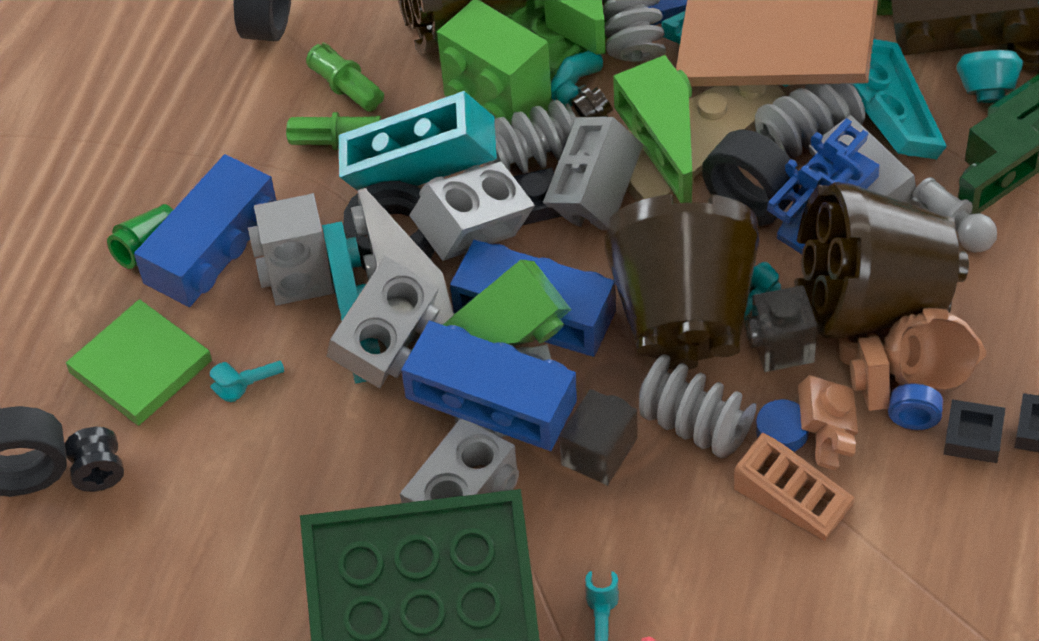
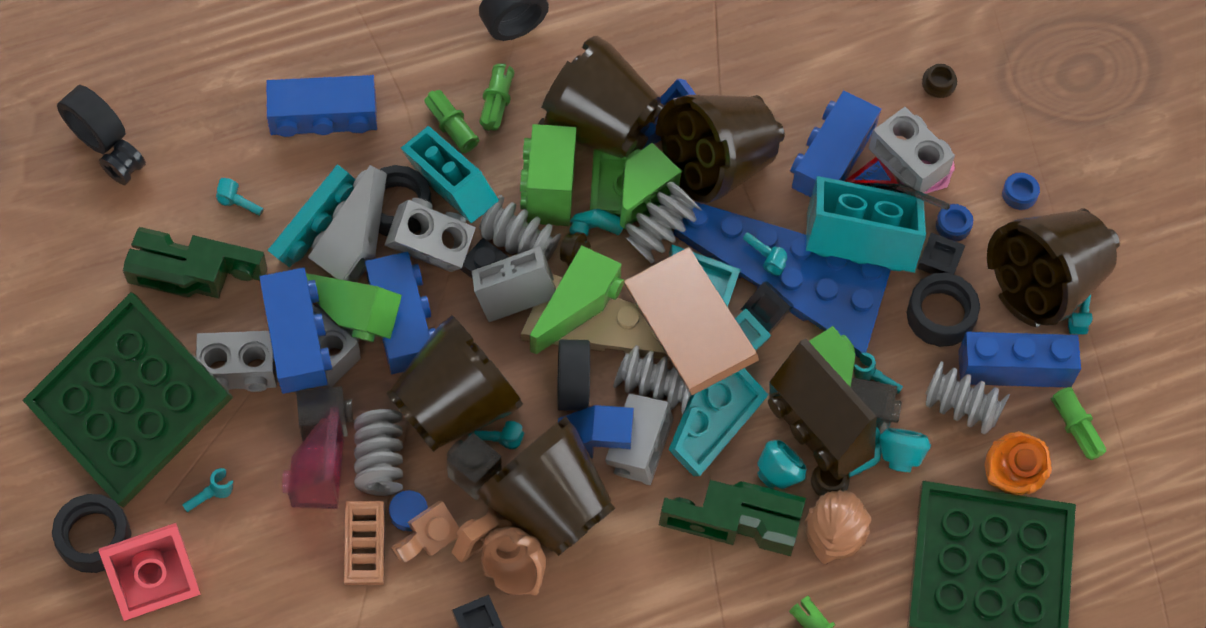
camera: 45 degrees right, 10 degrees up
bright green tile [66,299,212,426] -> none
green cone [107,204,174,269] -> none
light grey brick [248,193,334,306] -> none
light grey brick [326,256,440,388] -> none
blue piece [767,118,869,225] -> none
blue tile [888,384,943,430] -> none
light grey pin [911,177,997,253] -> none
none -> dark green plate [123,227,268,299]
none -> clear pink slope [282,407,344,509]

